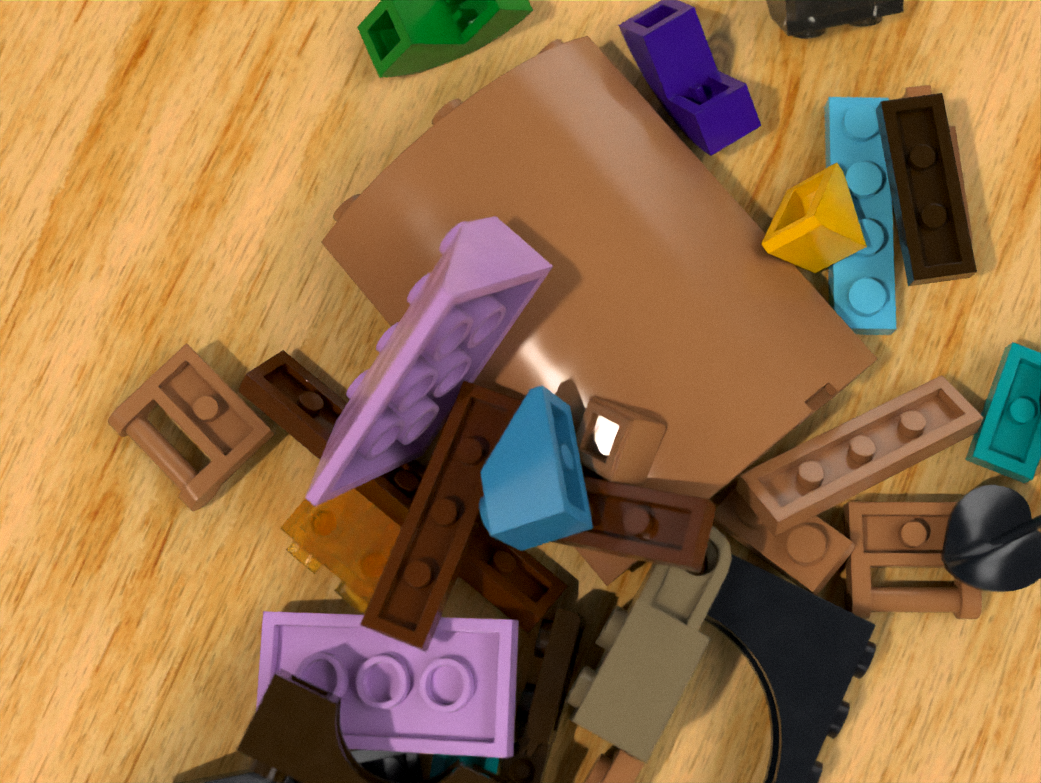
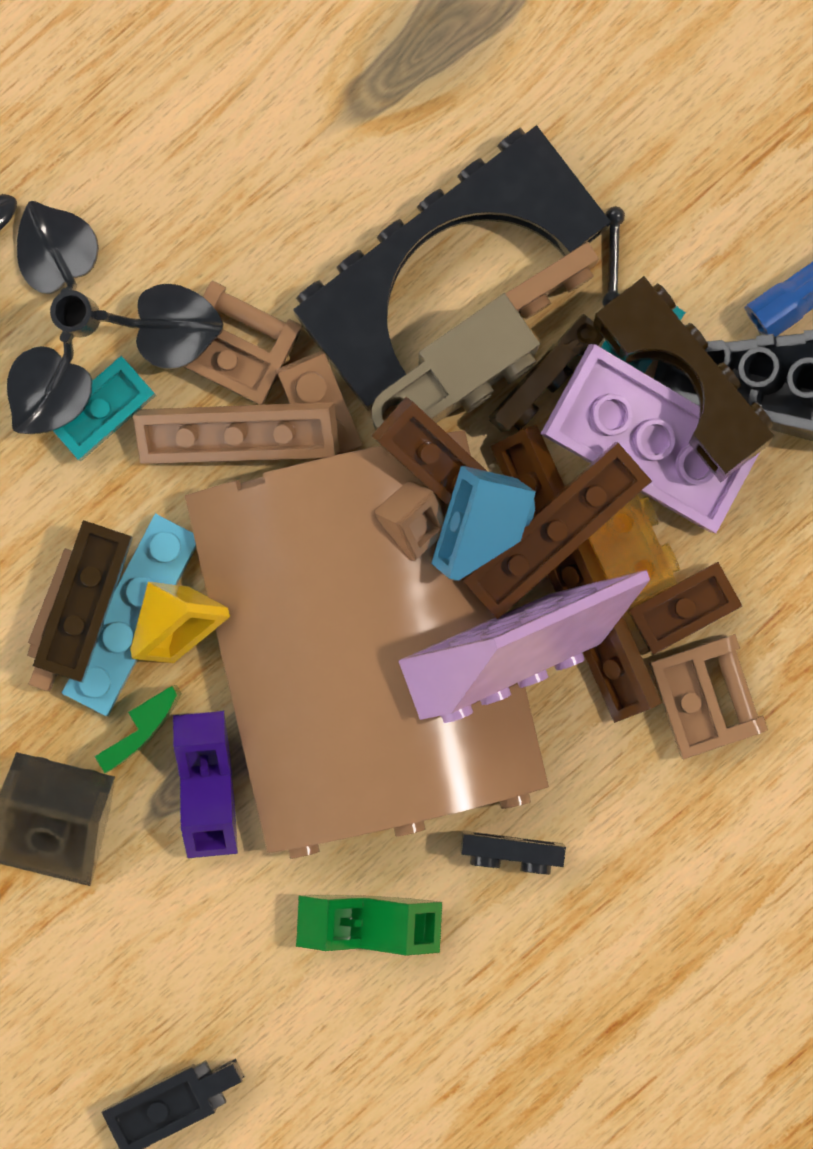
camera: 155 degrees left, 10 degrees up
none -> green slope [94,685,182,773]
none -> black plate [460,831,566,875]
none -> reddish brown plate [627,562,742,655]

